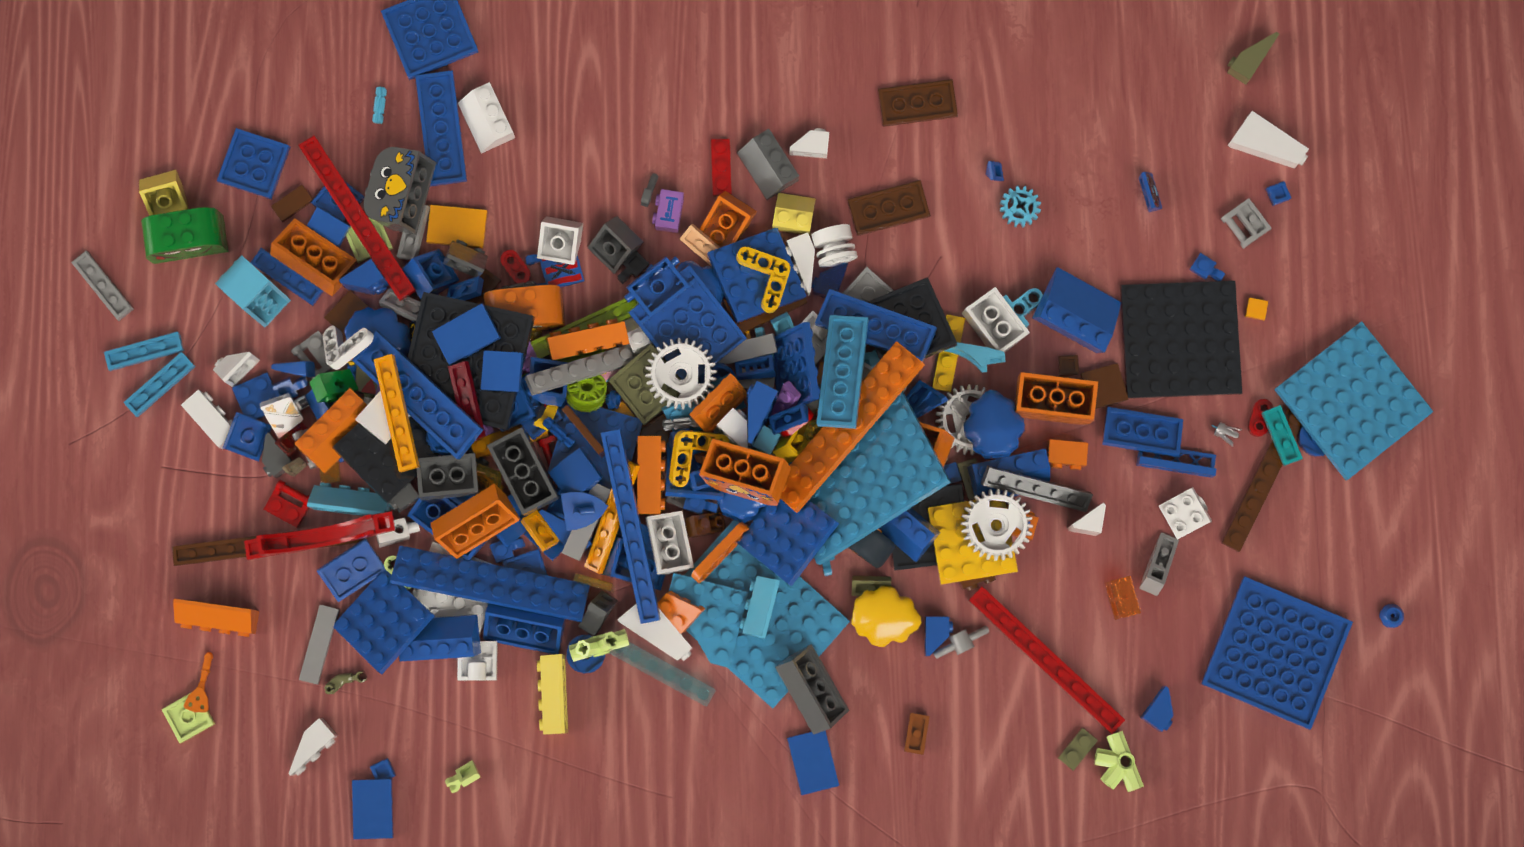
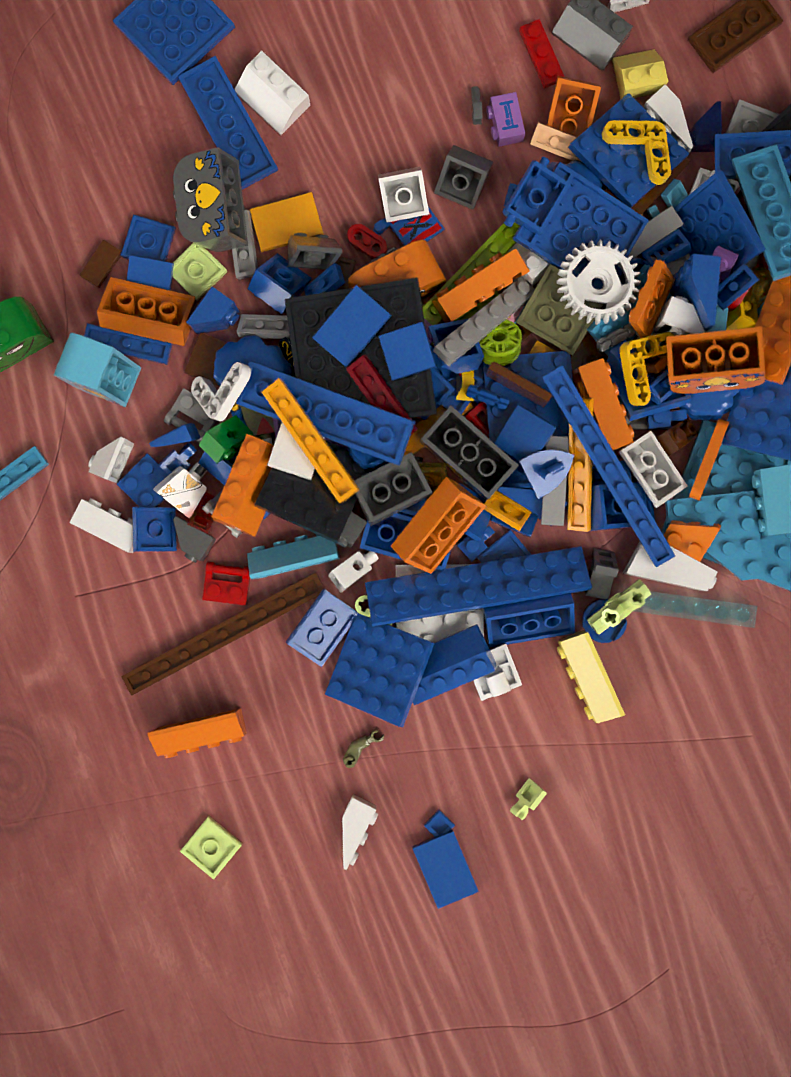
camera: 20 degrees left, 5 degrees up
dark azure plate [123,352,196,417] -> none
orange piece [184,652,213,712] -> none
blue plate [217,128,291,200] -> none
red slope [244,511,396,560] -> none
dark tan tile [282,457,307,477] -> none
red plate [298,135,416,301] -> none
light grey tile [299,605,339,685] -> none
clear yellow tile [319,462,341,483] -> none
medium azure axle [372,87,387,124] -> none
clear yellow tile [573,573,615,593] -> none
blue plate [605,390,621,410] -> none
black plate [617,251,650,284] -> none
white wheel [811,224,858,267] -> none

